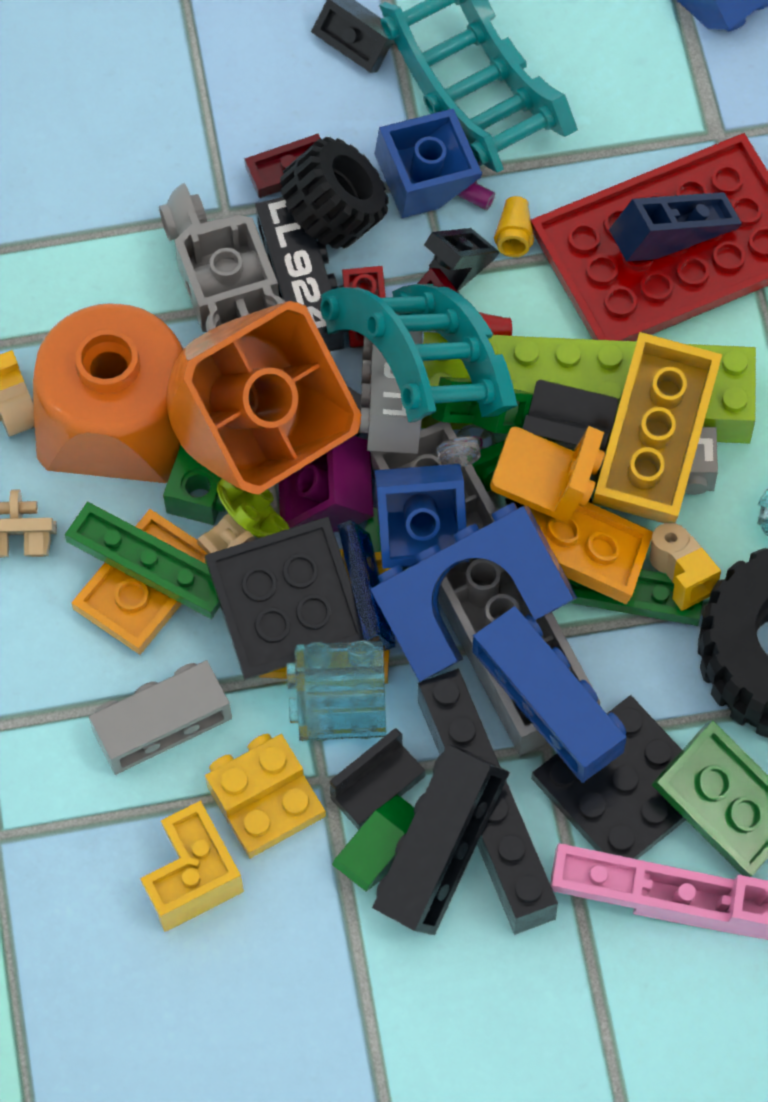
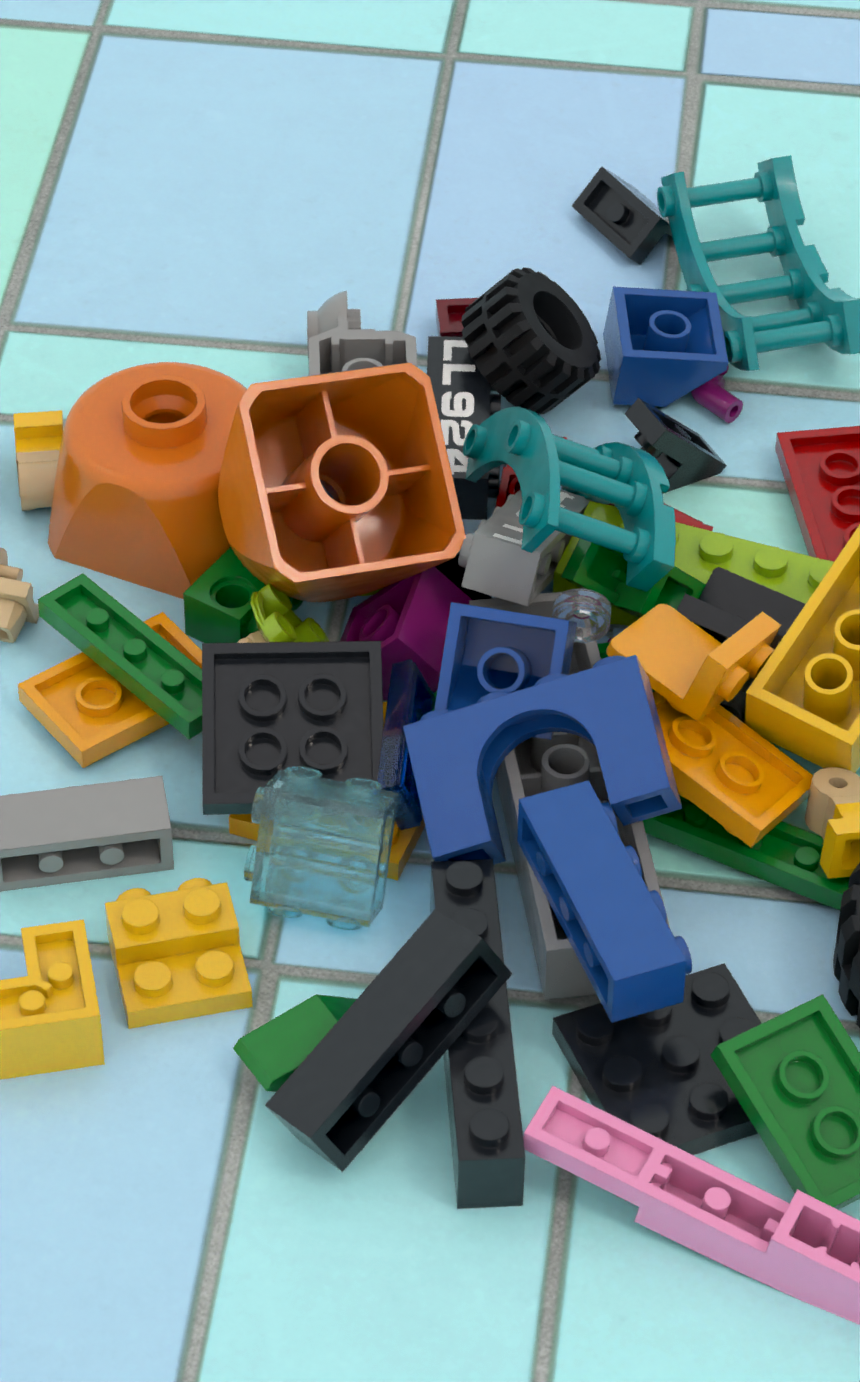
camera: 15 degrees right, 20 degrees down
black panel [329,728,426,830] -> none
yellow cone [494,196,534,257] -> none

